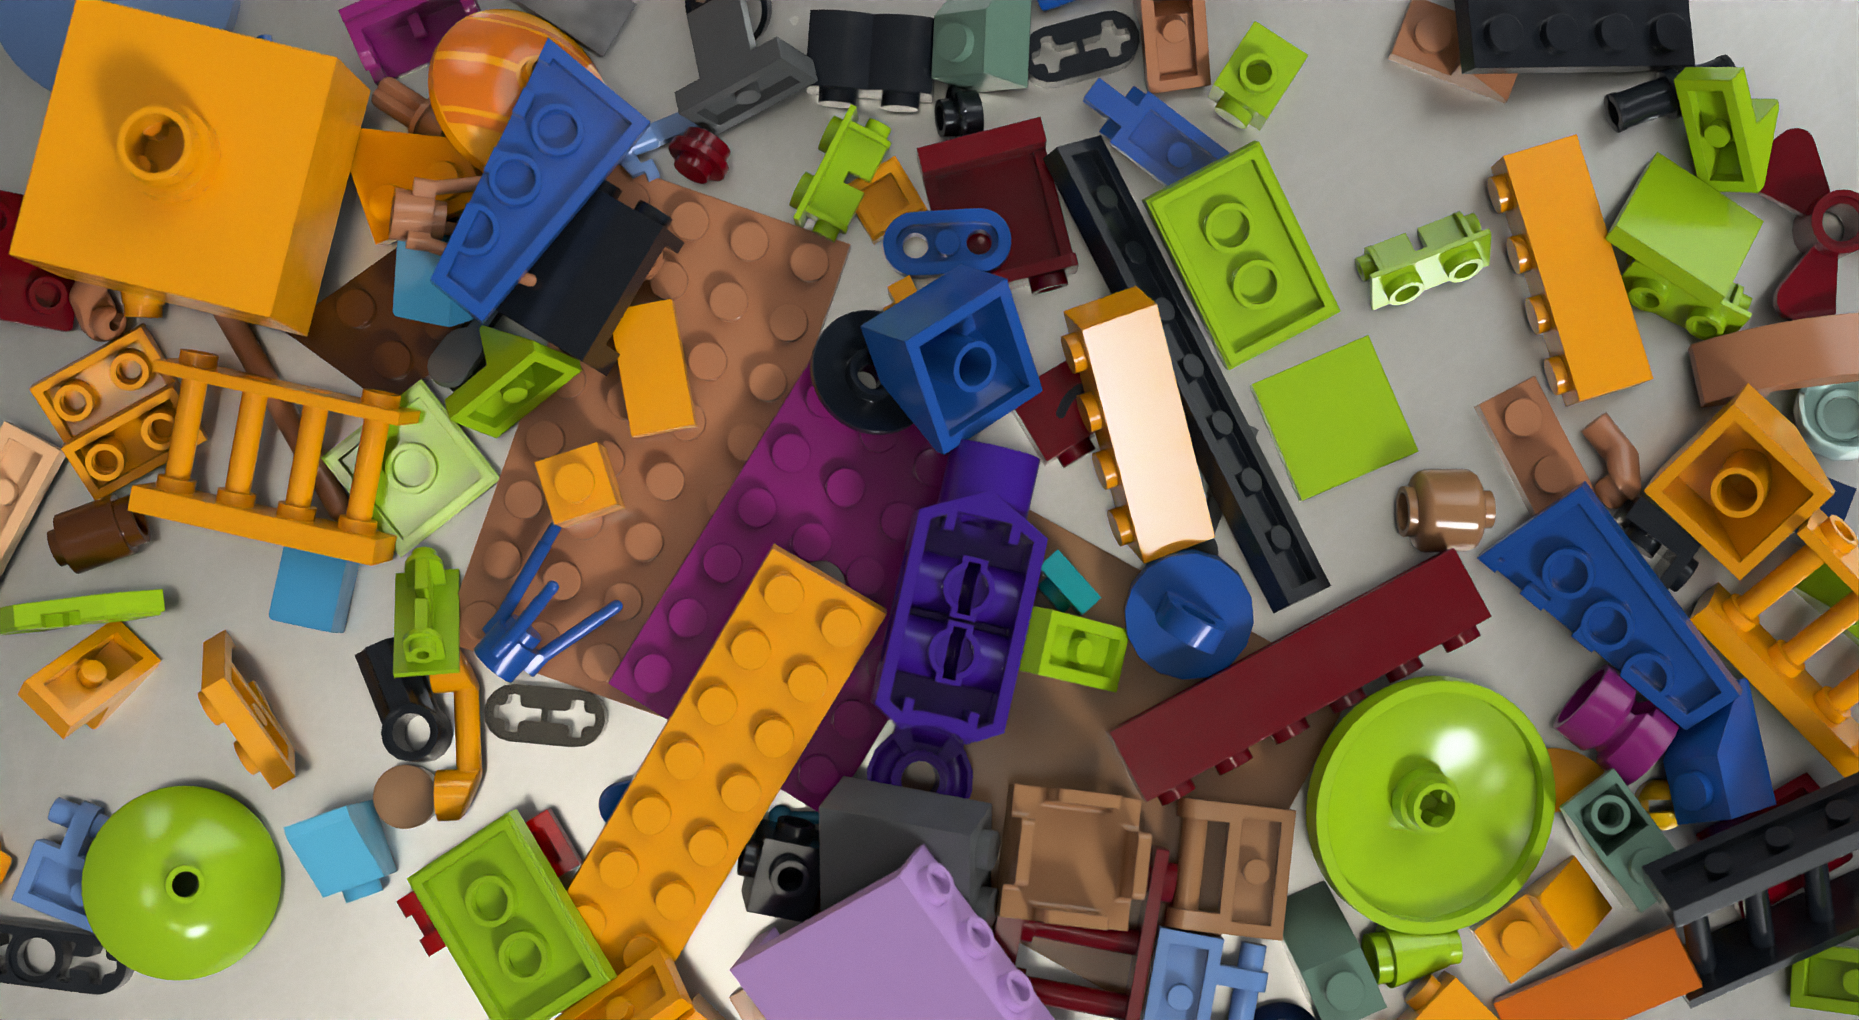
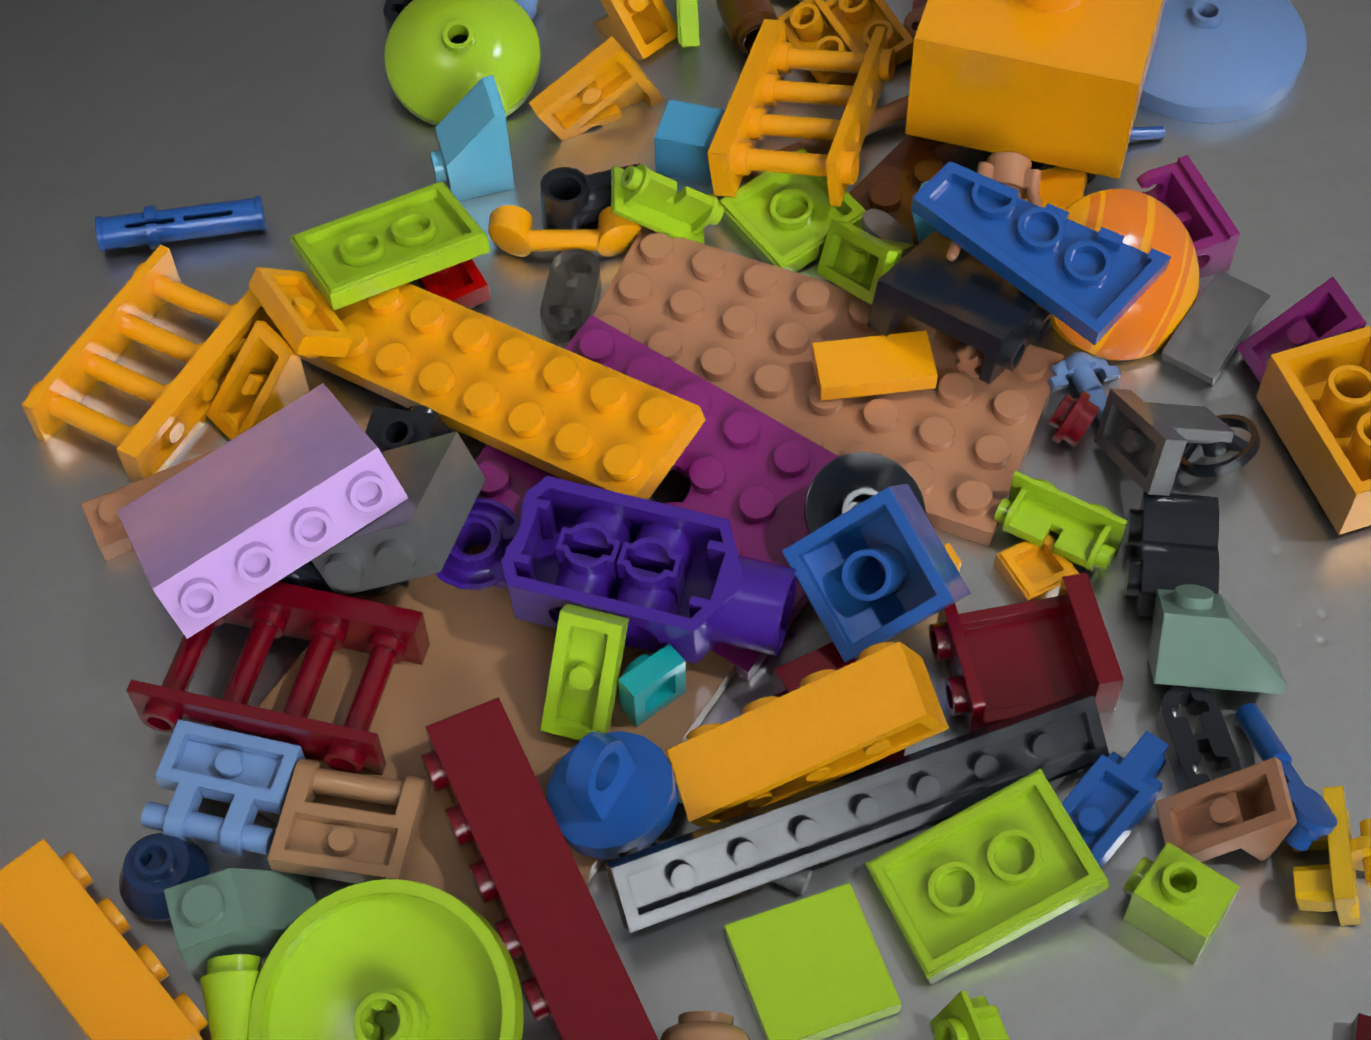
camera: 90 degrees right, 30 degrees down
medium nougat tile [373,764,435,829] -> none
blue plant [473,522,623,683] -> none
light orange brick [534,442,625,528] -> none
blue plate [883,208,1011,279] -> none
black plate [935,85,984,140] -> none
medium nougat panel [995,784,1152,931] -> none

